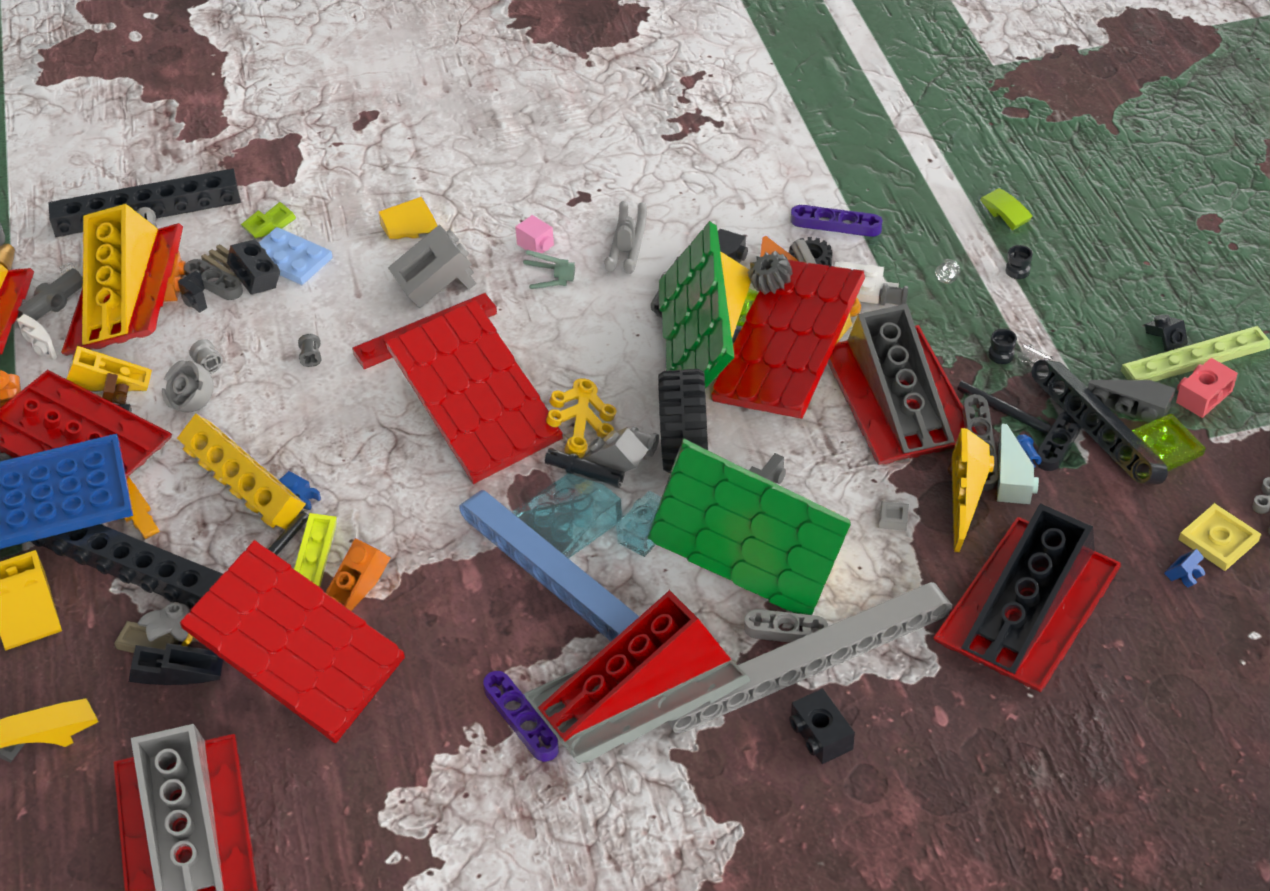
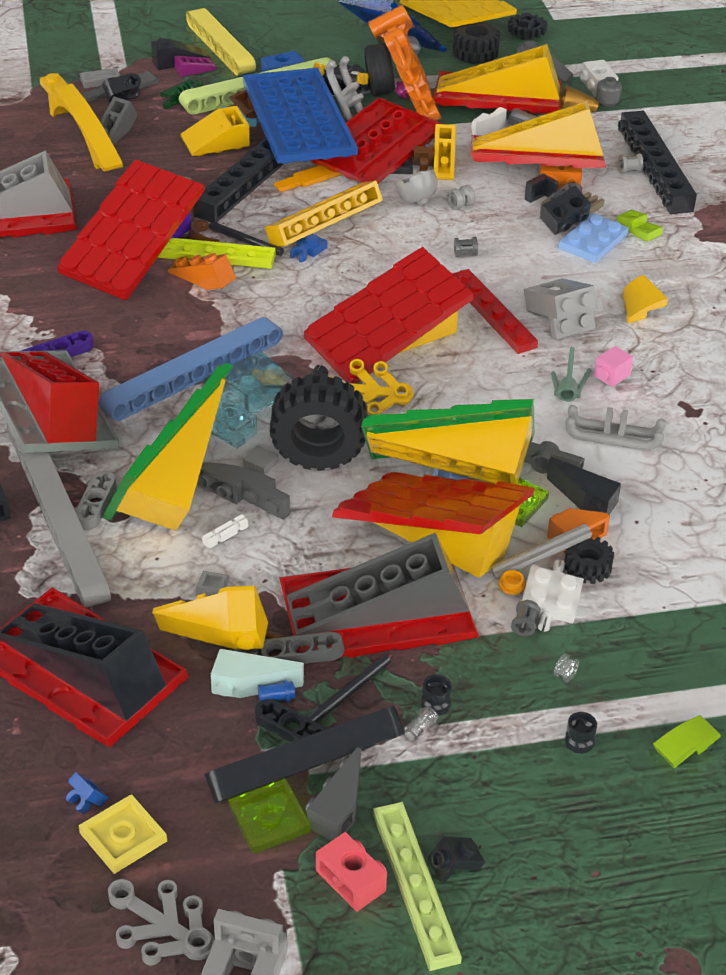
camera: 90 degrees right, 5 degrees down
dark grey gear [748,251,793,294] -> none
dark purple beam [791,205,882,237] -> none

